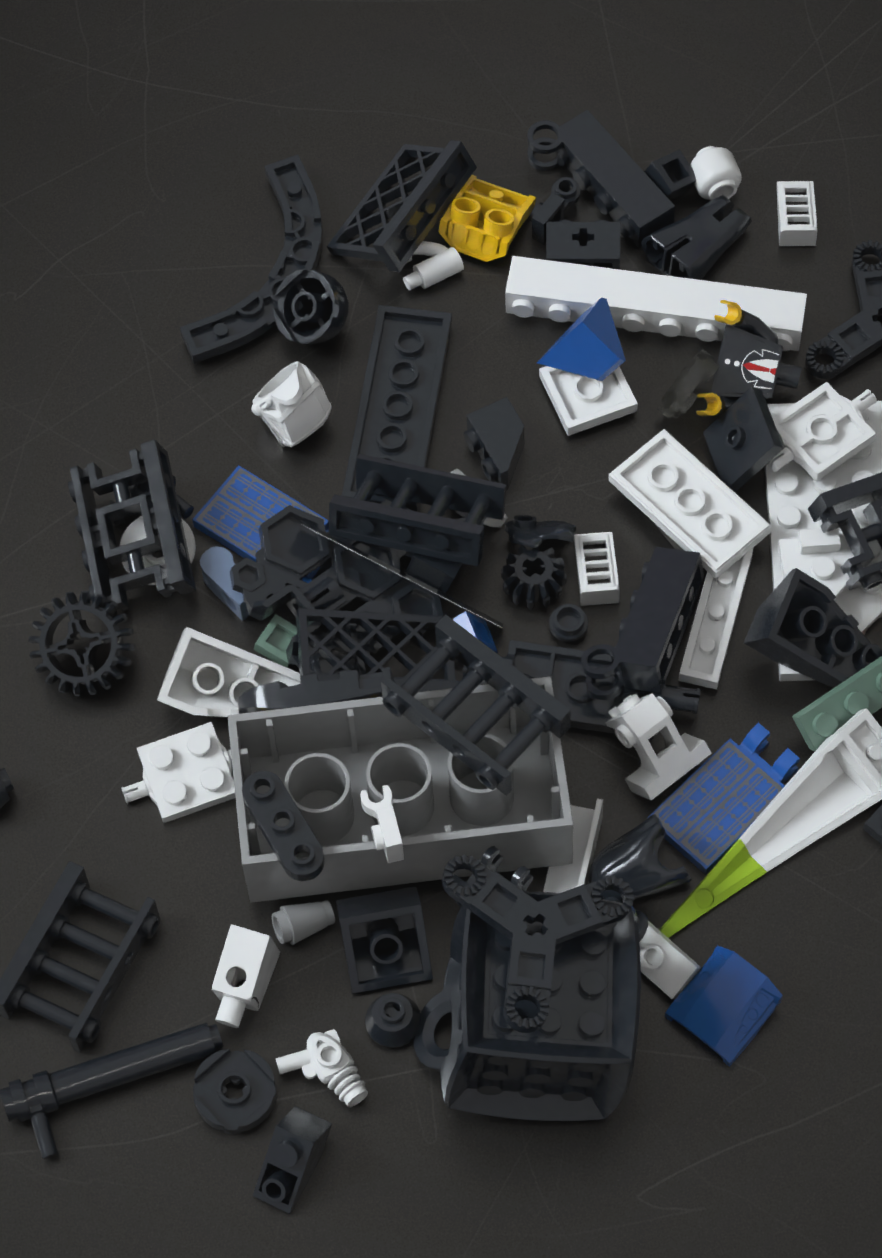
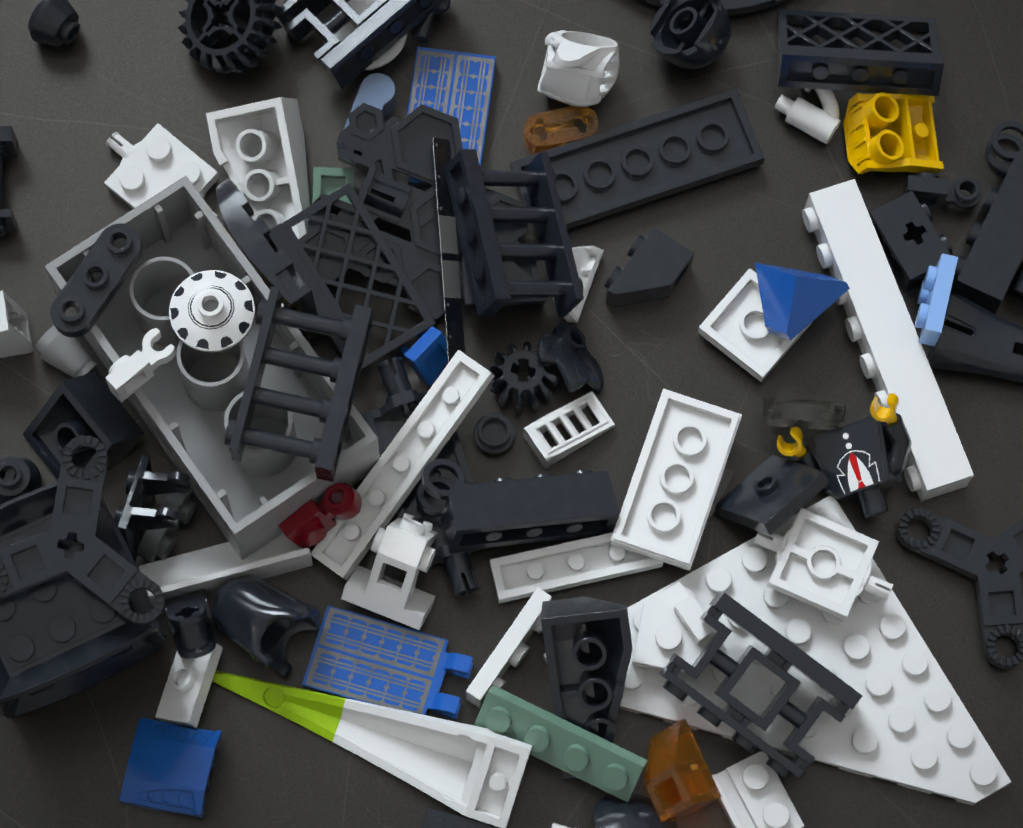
camera: 55 degrees right, 10 degrees up
none -> white dish [169,270,255,352]
none -> dark red plate [279,483,362,549]
none -> white plate [311,350,495,581]
none -> white plate [466,587,552,709]
none -> clear orange beam [523,106,598,153]
none -> light blue plate [915,253,958,347]

